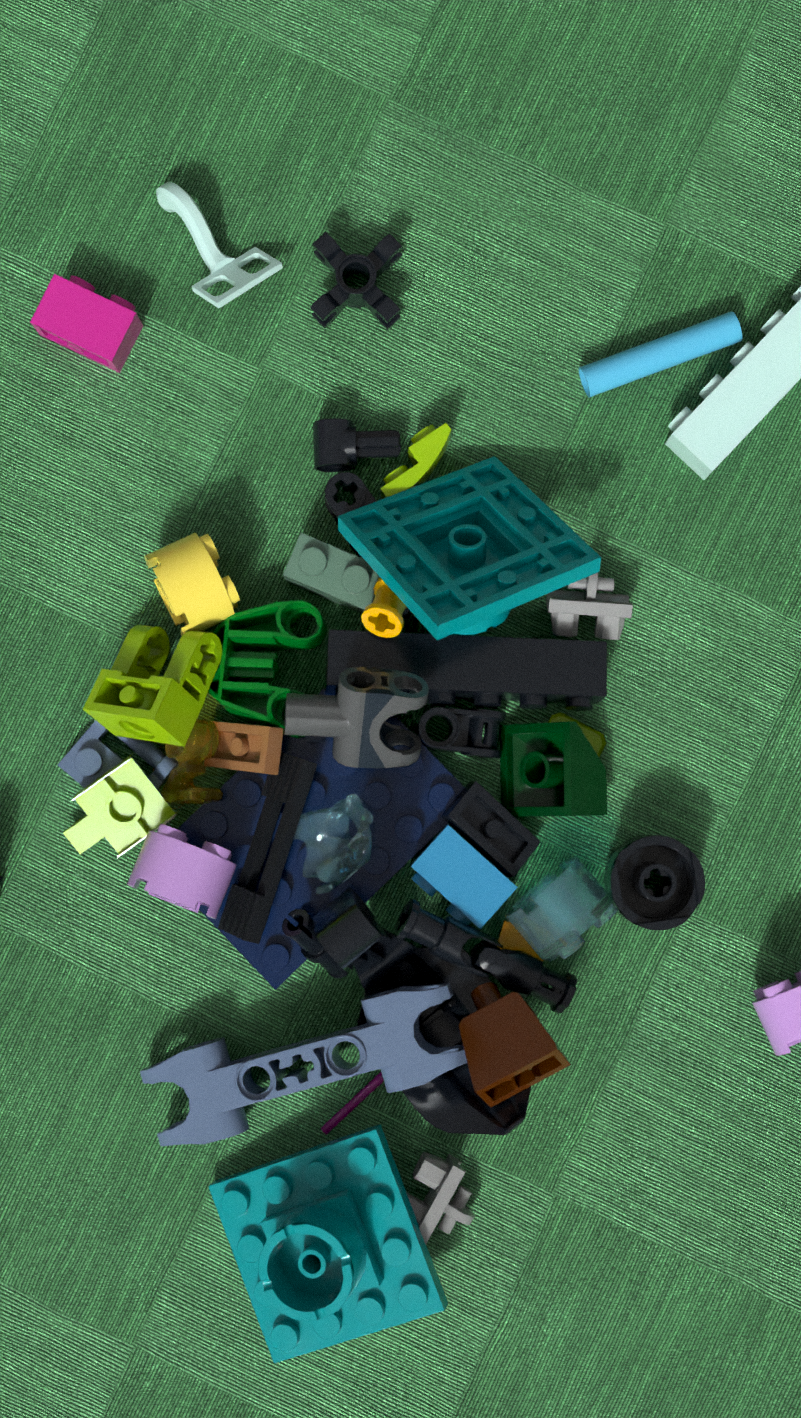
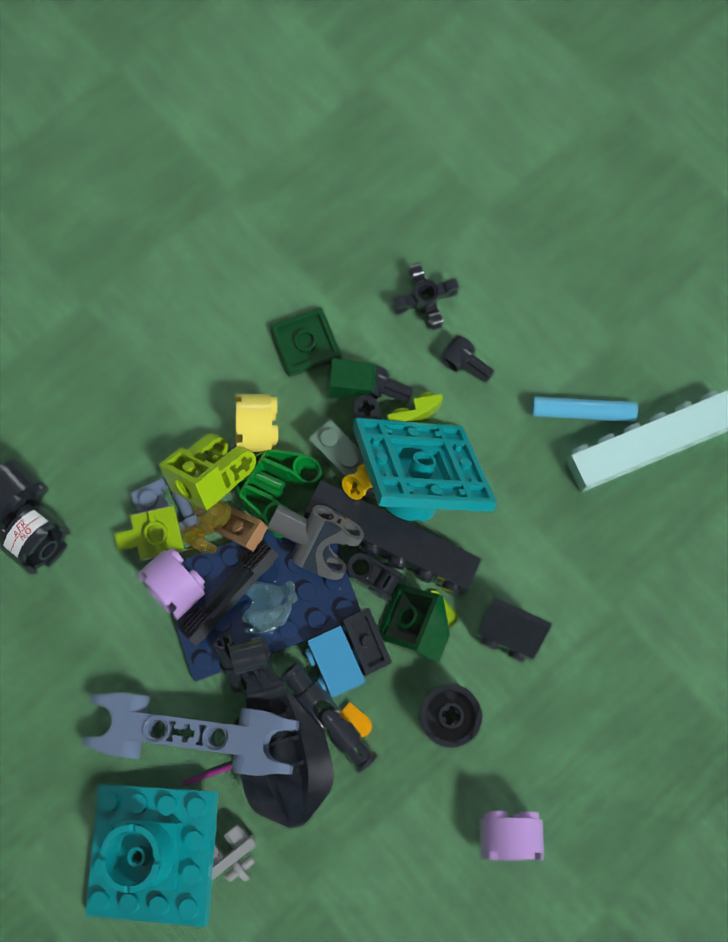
camera: 20 degrees right, 10 degrees down
dark pink brick [30,274,143,373] -> none
light aqua piece [156,182,283,308] -> none
reddish brown torso [459,982,571,1107] -> none
clear light blue brick [505,856,618,962] -> none
light grey hips [546,573,633,640] -> none
none -> dark green tile [270,307,342,378]
none -> dark green slope [325,358,376,399]
none -> black axle [439,335,495,383]
none -> black slope [475,597,553,664]

